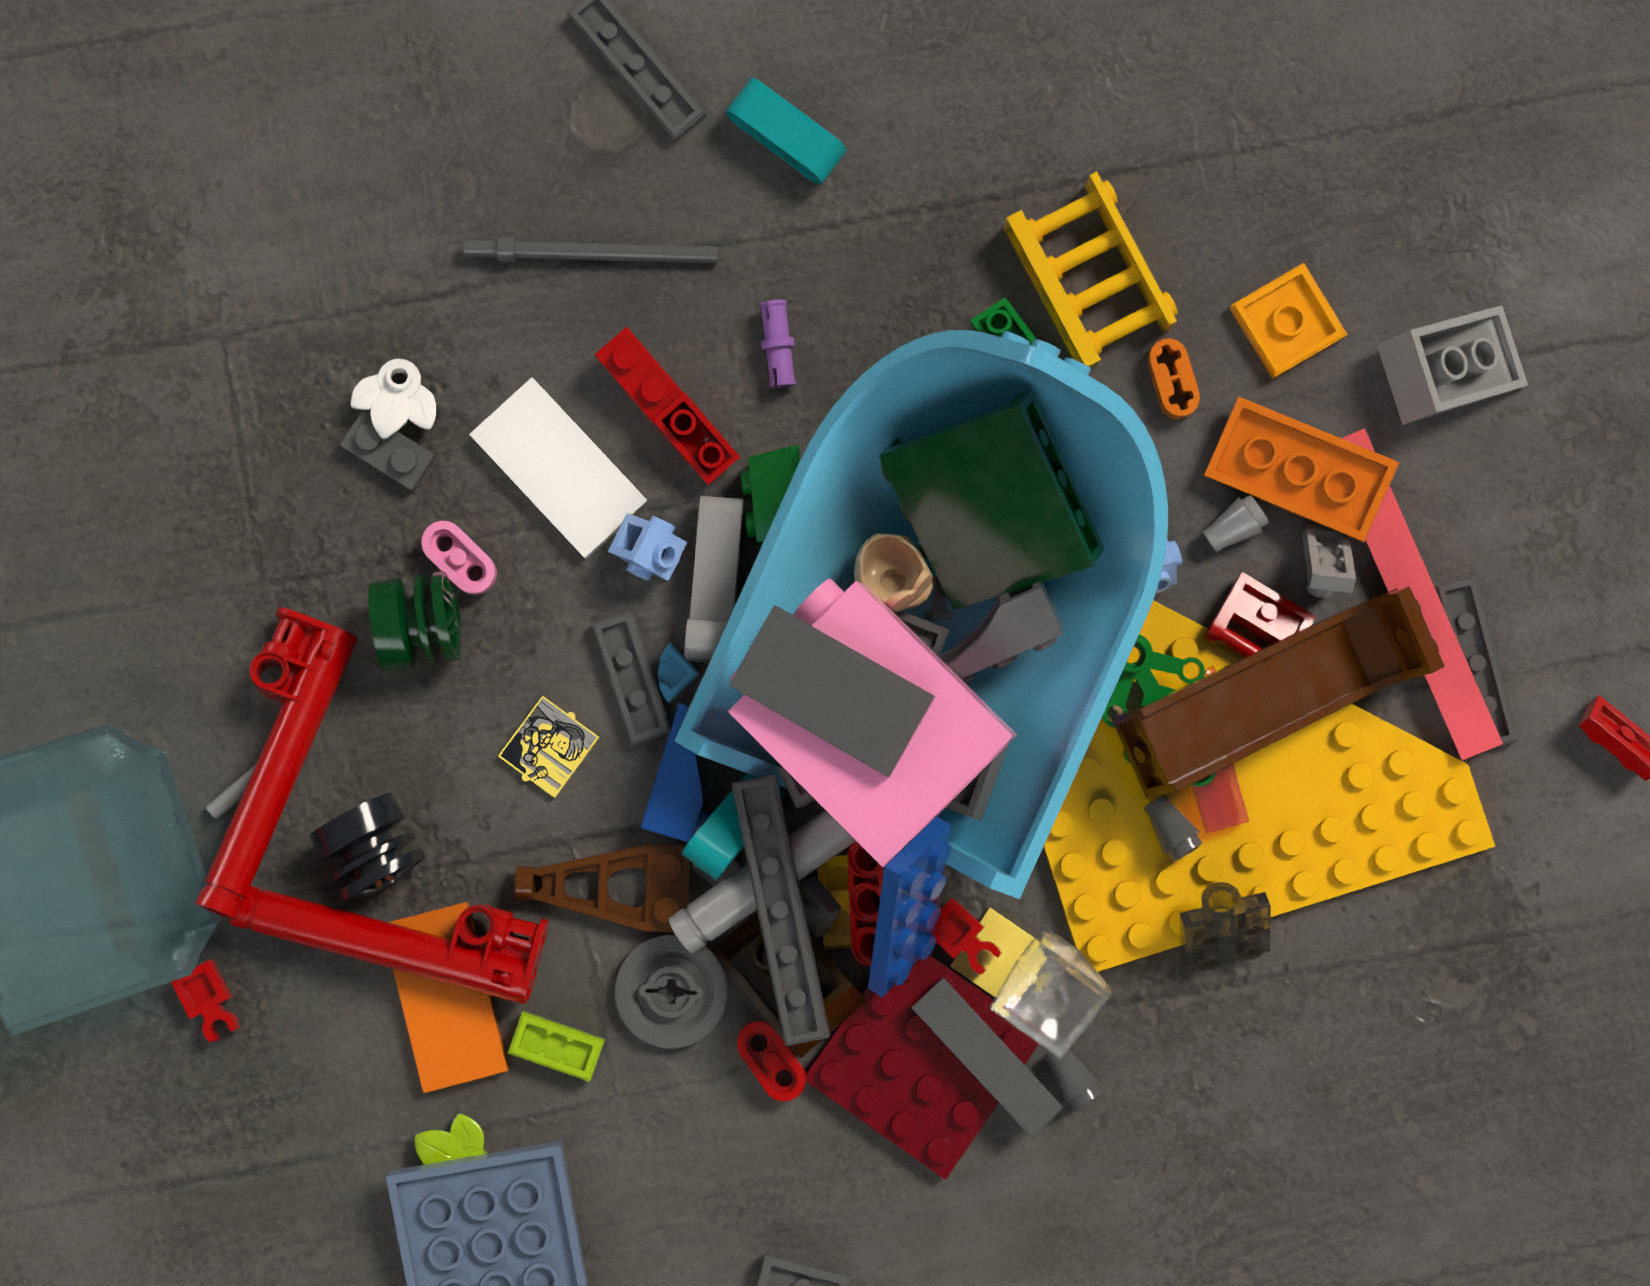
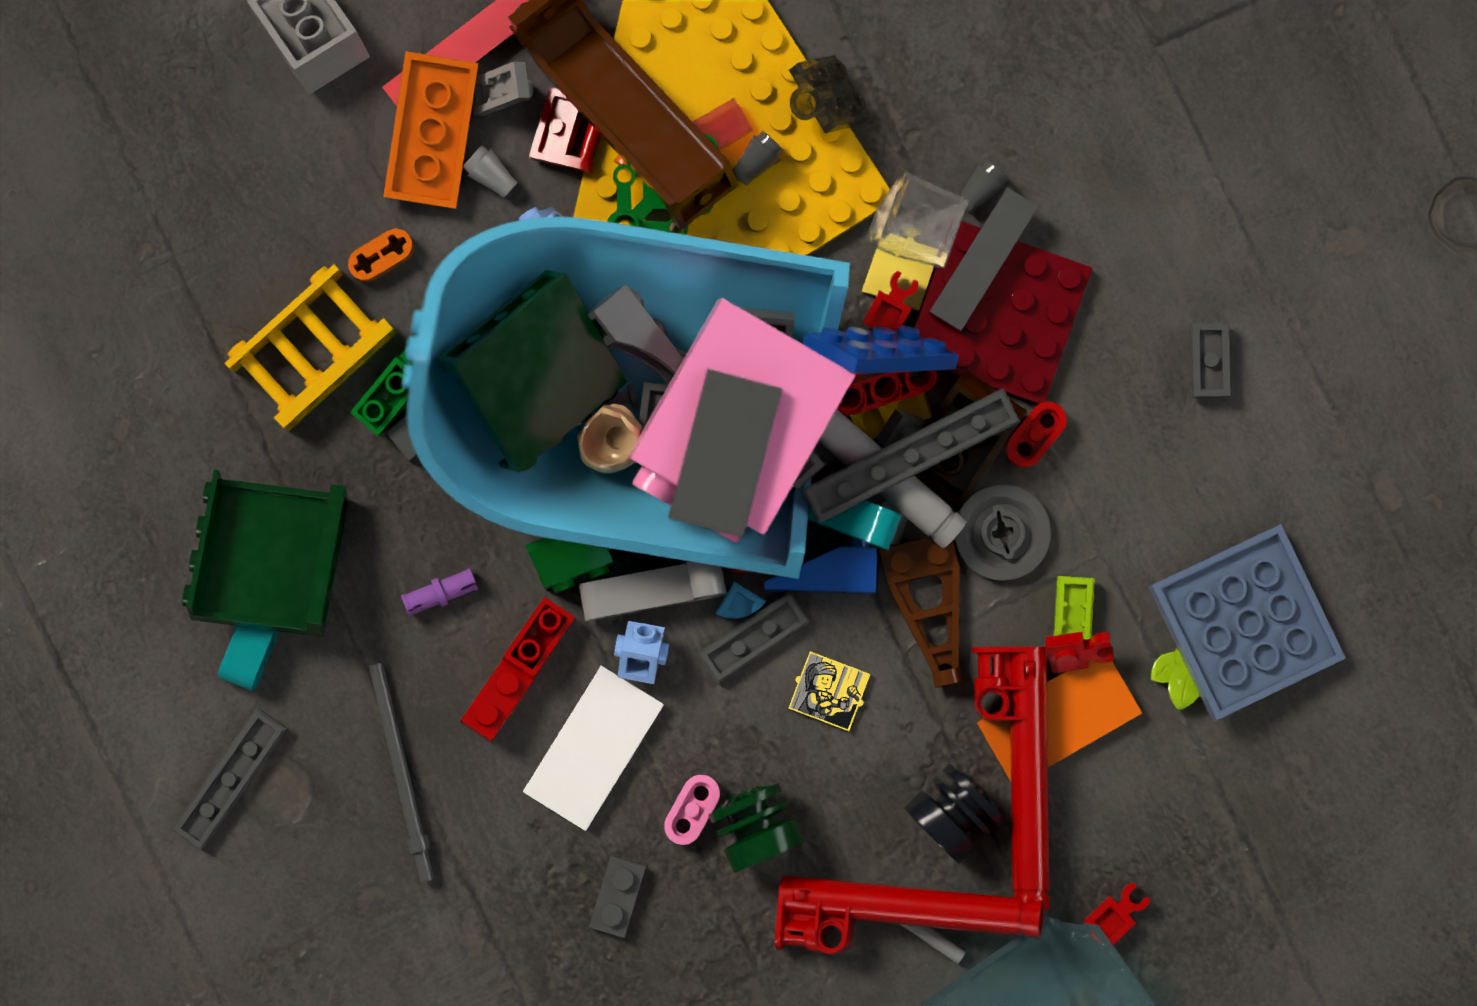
camera: 95 degrees left, 0 degrees up
white plate [351,359,436,439] -> none
light orange tile [1229,263,1348,380] -> none
none -> dark green panel [182,470,349,637]
none -> red plate [1045,632,1114,673]

